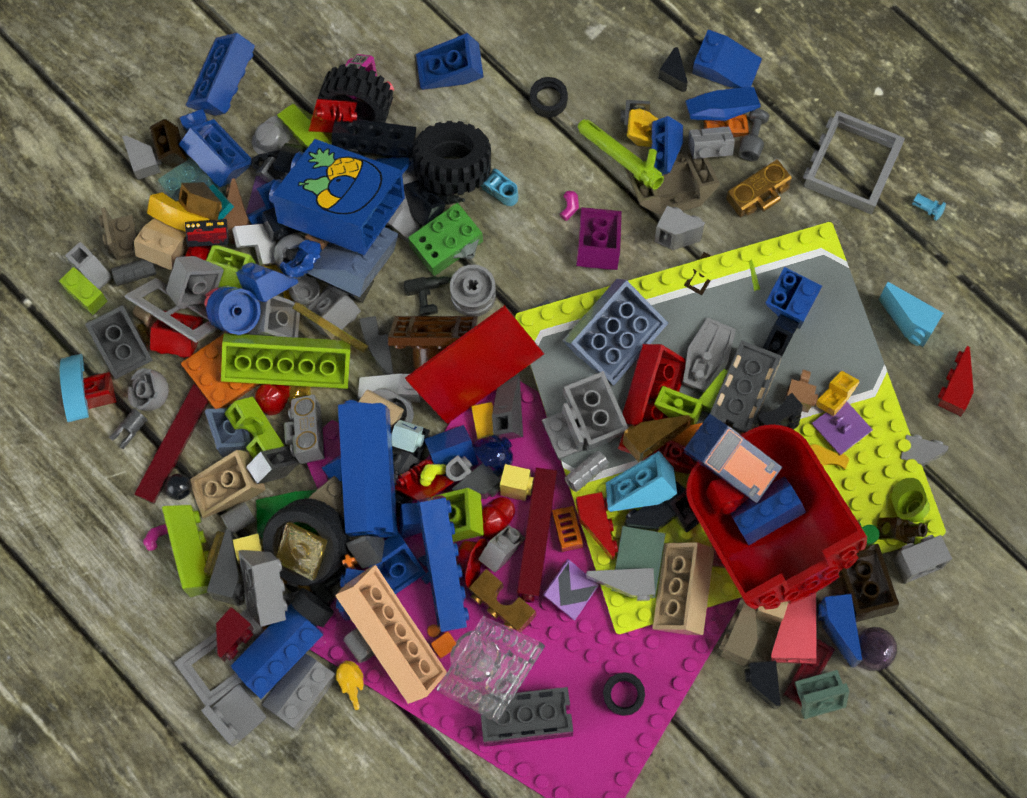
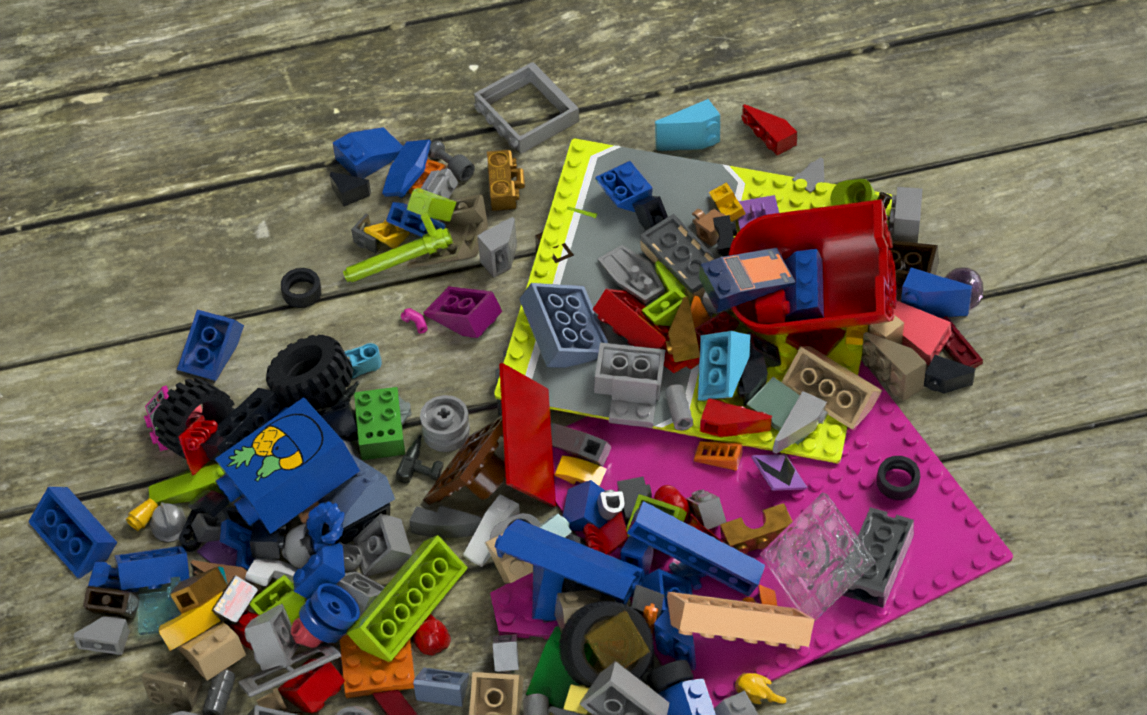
camera: 60 degrees left, 20 degrees down
lime arch [225,397,285,459] -> none
light grey piece [284,395,325,464] -> none
clear yellow plate [289,385,311,404] -> none
clear yellow bar [292,301,368,353] -> none
light grey piece [343,628,374,663] -> none
neon yellow arm [420,464,446,486] -> none
clear blue cylinder [472,434,513,477] -> none
light yellow brick [500,464,534,501] -> none
dark red brick [517,467,557,603] -> none
sand green bracket [795,670,849,719] -> none
medium azure pin [912,193,946,221] -> none
none -> yellow cone [126,498,158,531]
none -> lime slope [406,188,457,222]

